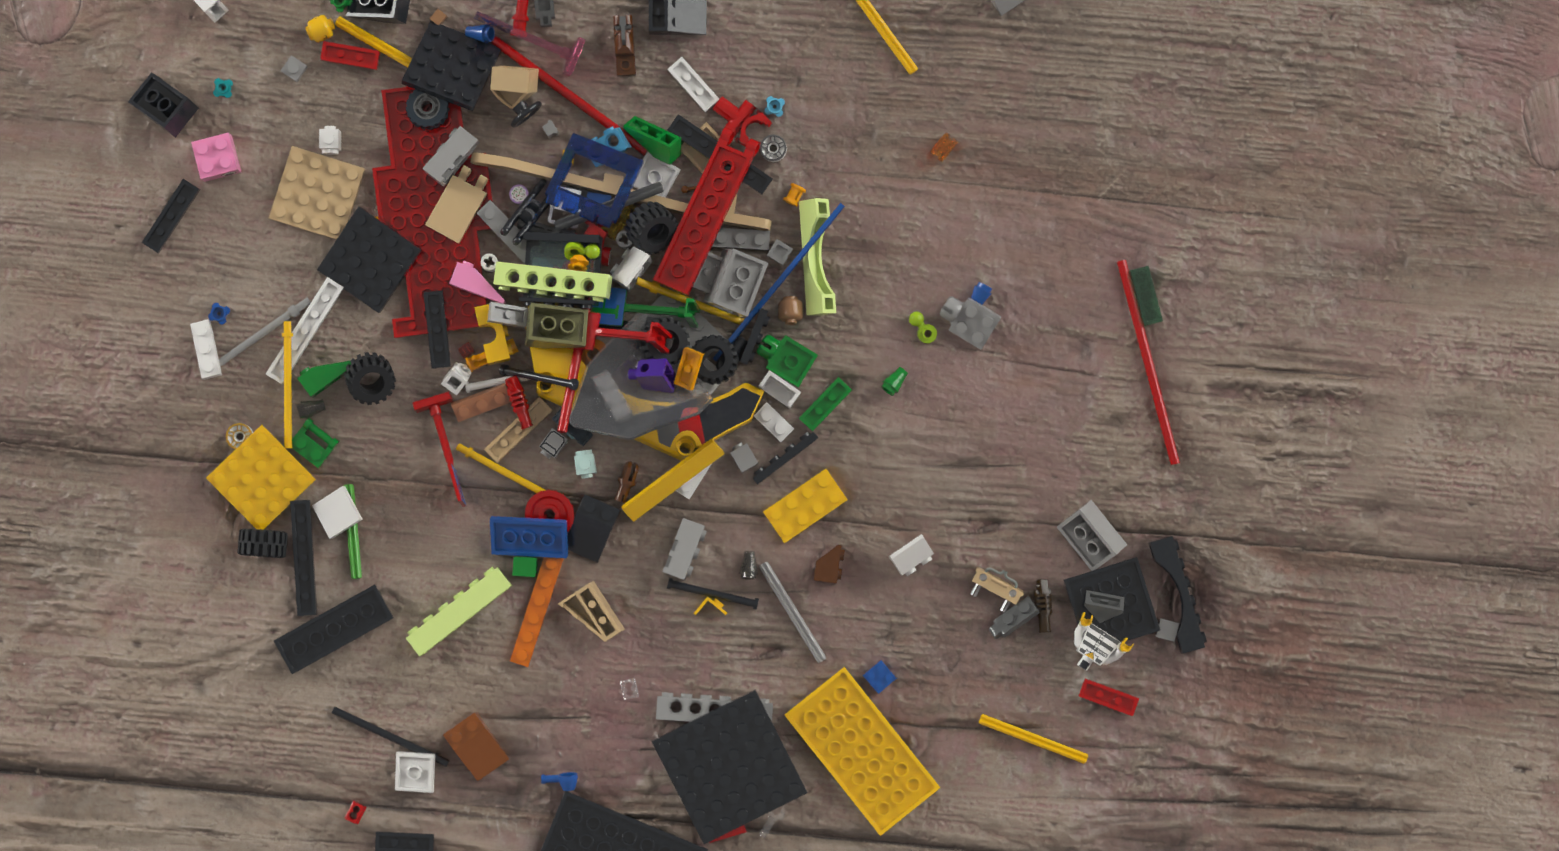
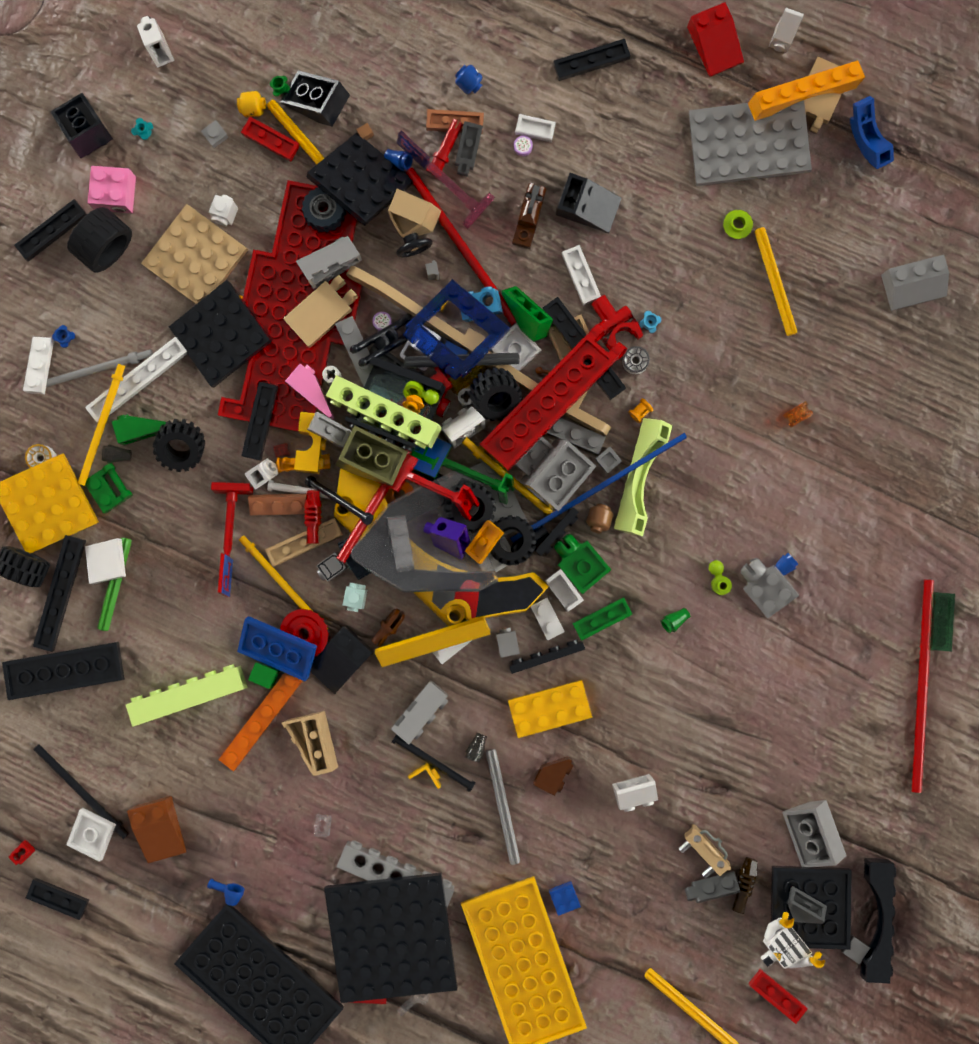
camera: 20 degrees right, 0 degrees up
none -> black tyre [67,207,132,273]

